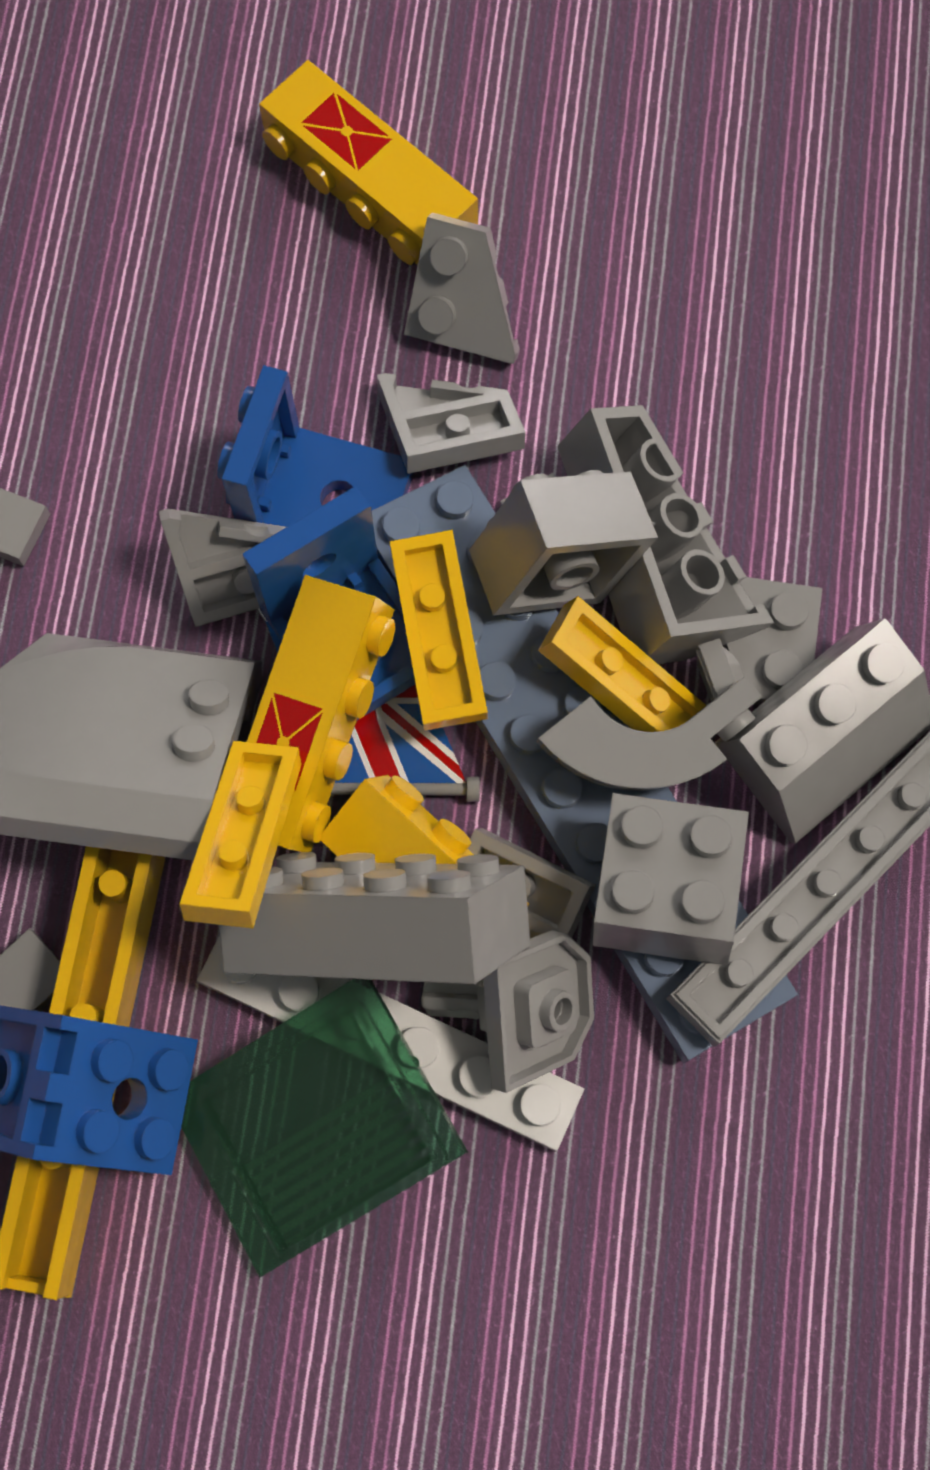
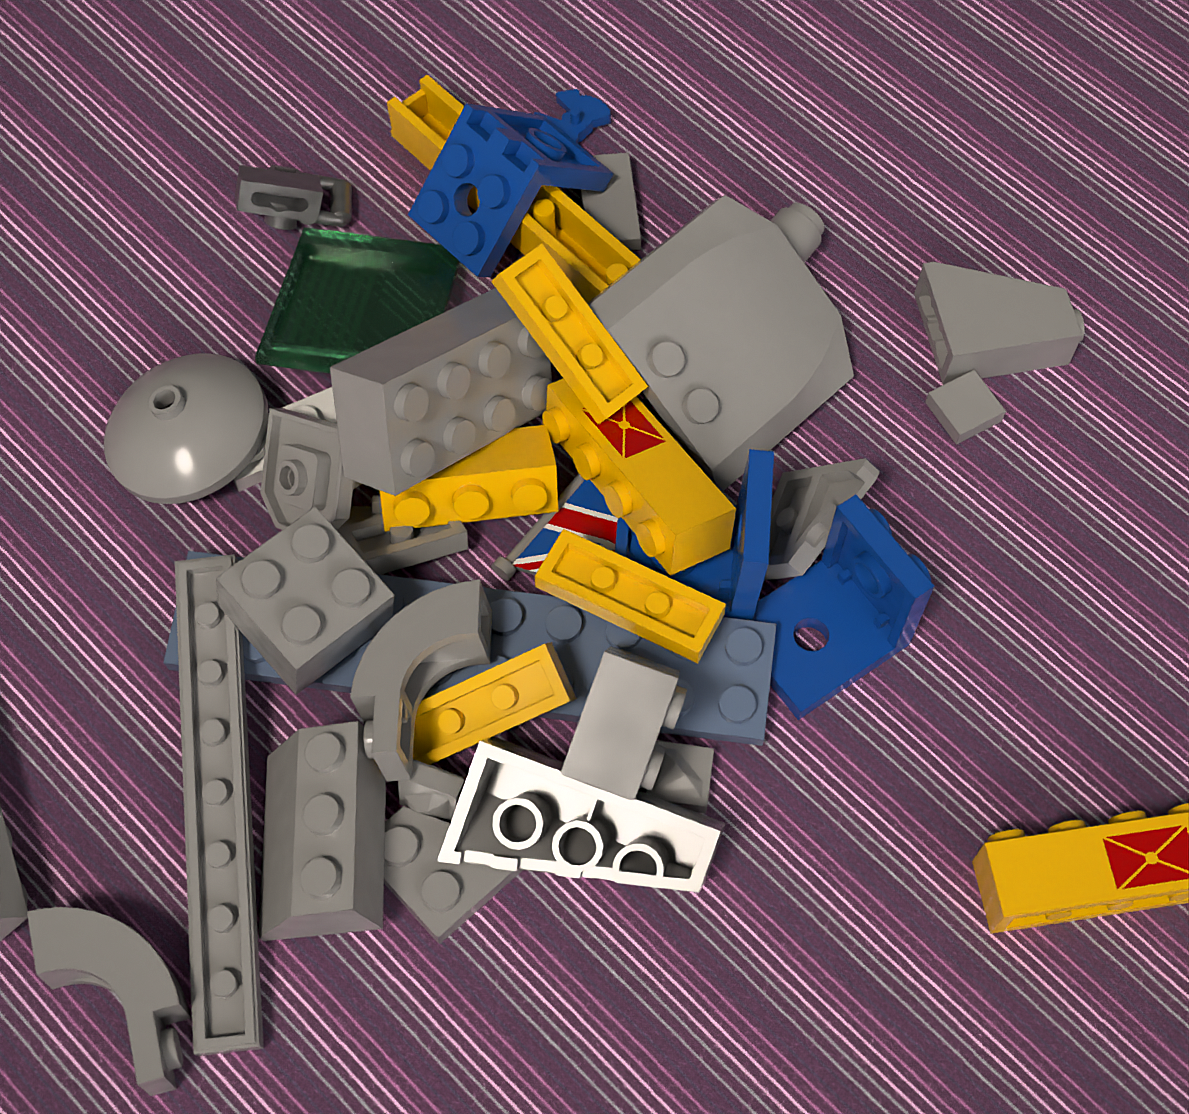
camera: 125 degrees right, 10 degrees down
light grey wing [377,373,526,473] -> none
light grey wing [404,212,520,364] -> none
none -> light grey dish [104,353,268,504]
none -> flat silver piece [235,165,352,230]

